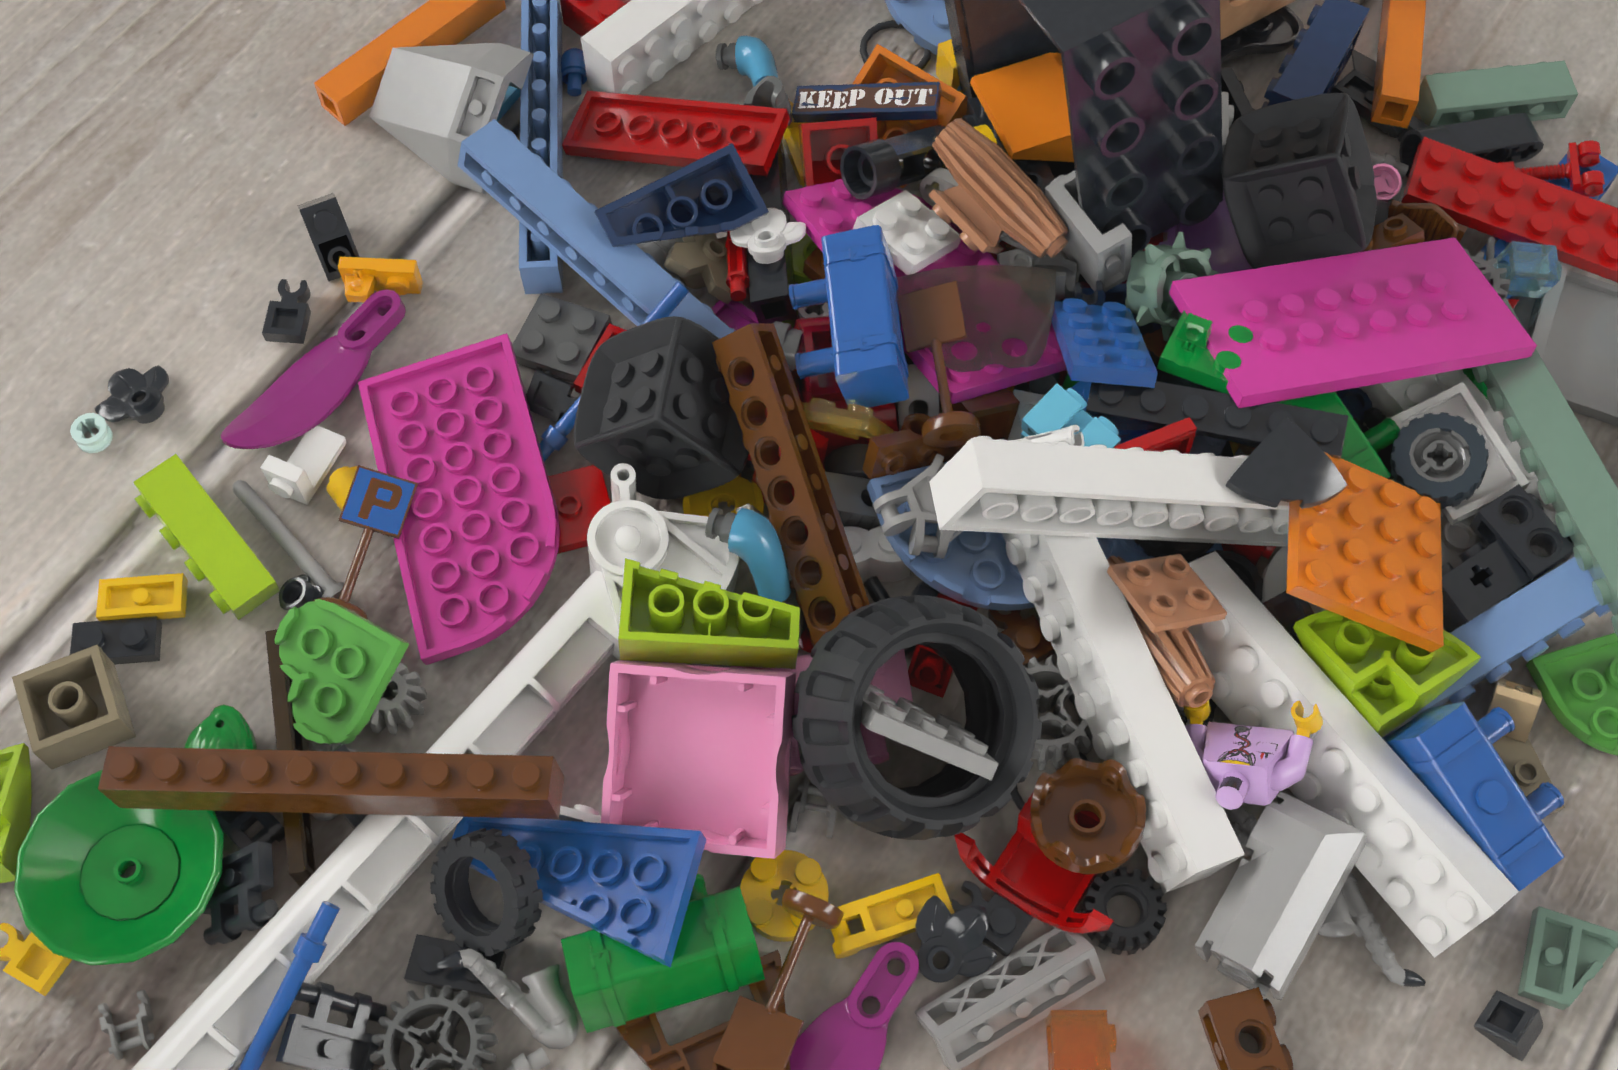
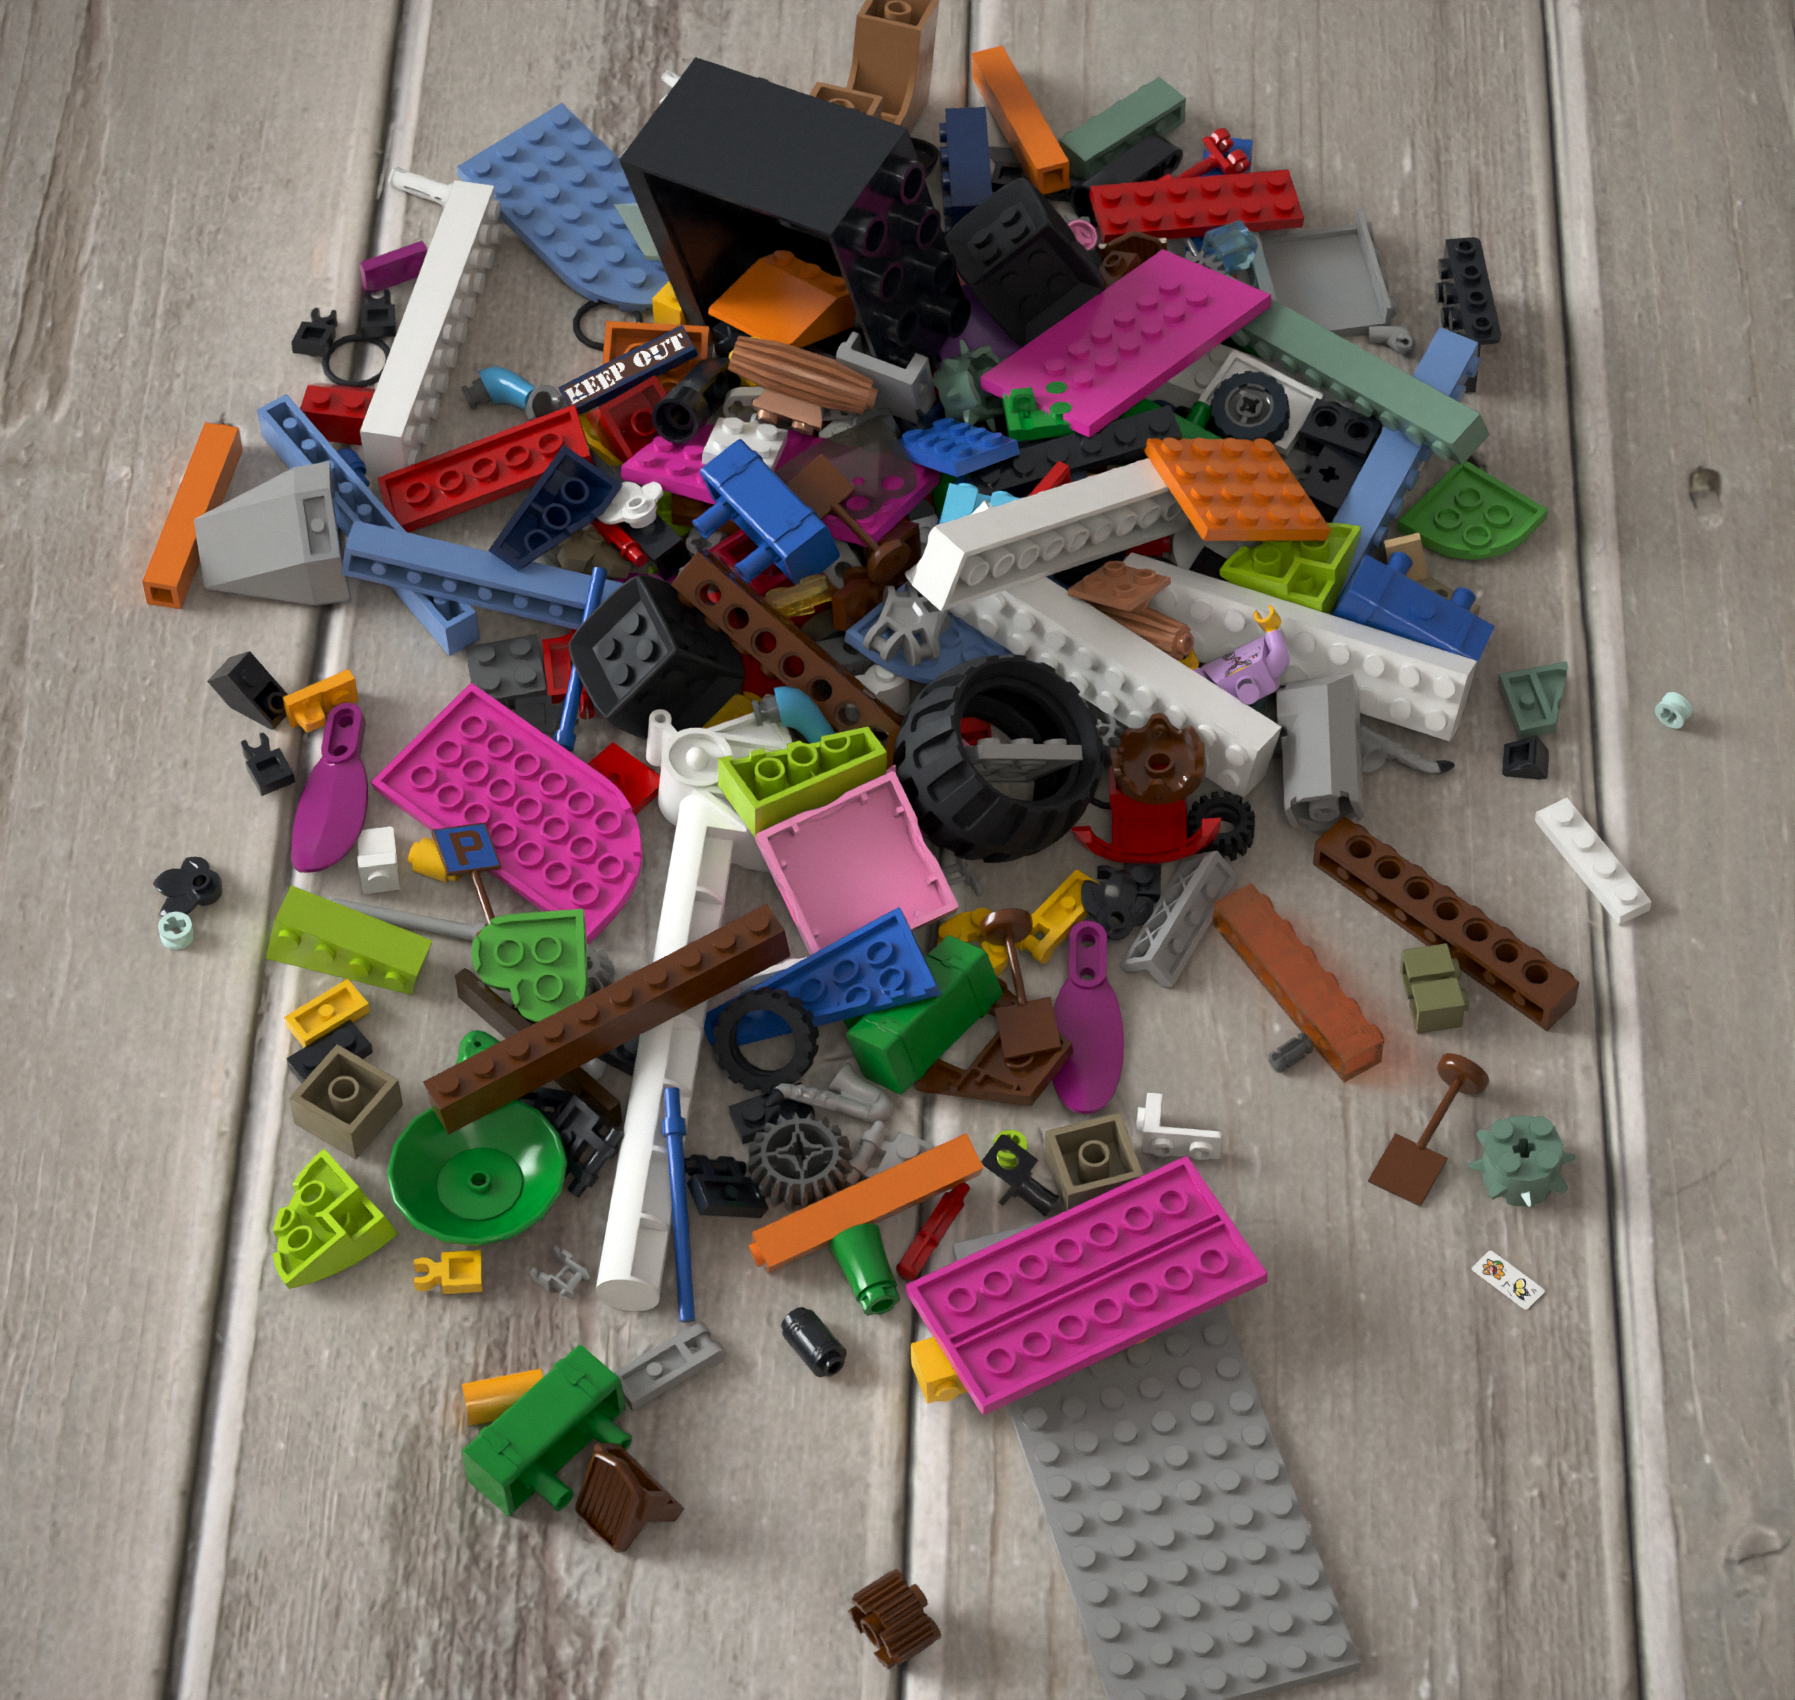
camera: 30 degrees left, 10 degrees down
black plate [279,574,323,610] -> none
black brick [1225,417,1347,509] -> none

